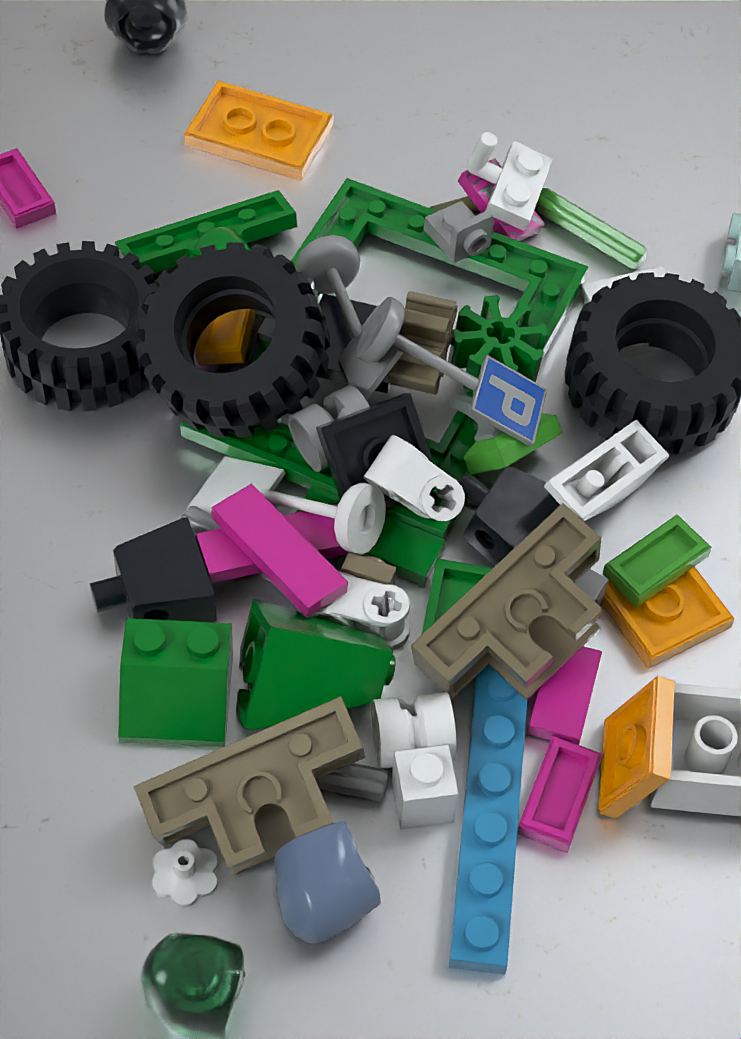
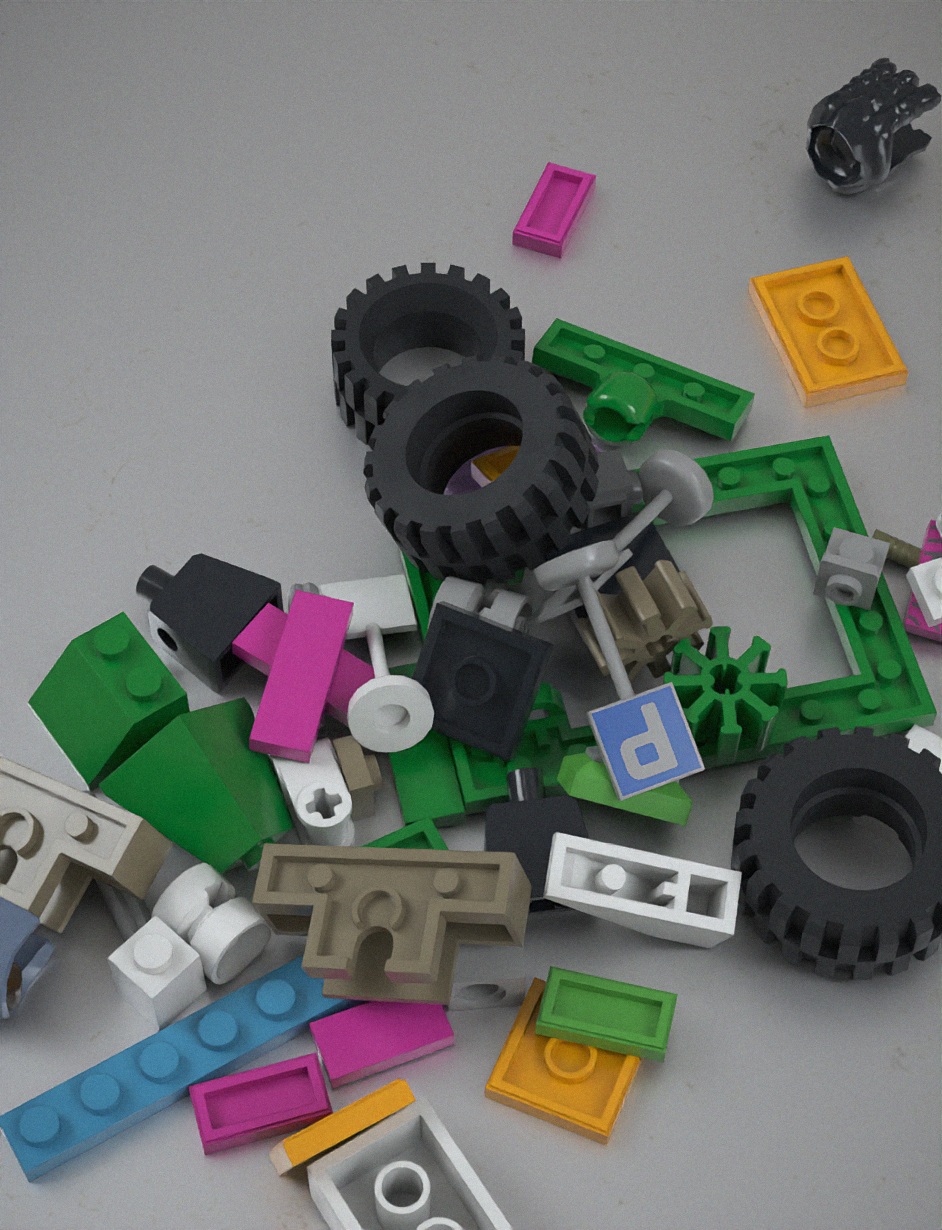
camera: 55 degrees right, 0 degrees up
white piece [363,435,465,521] -> none

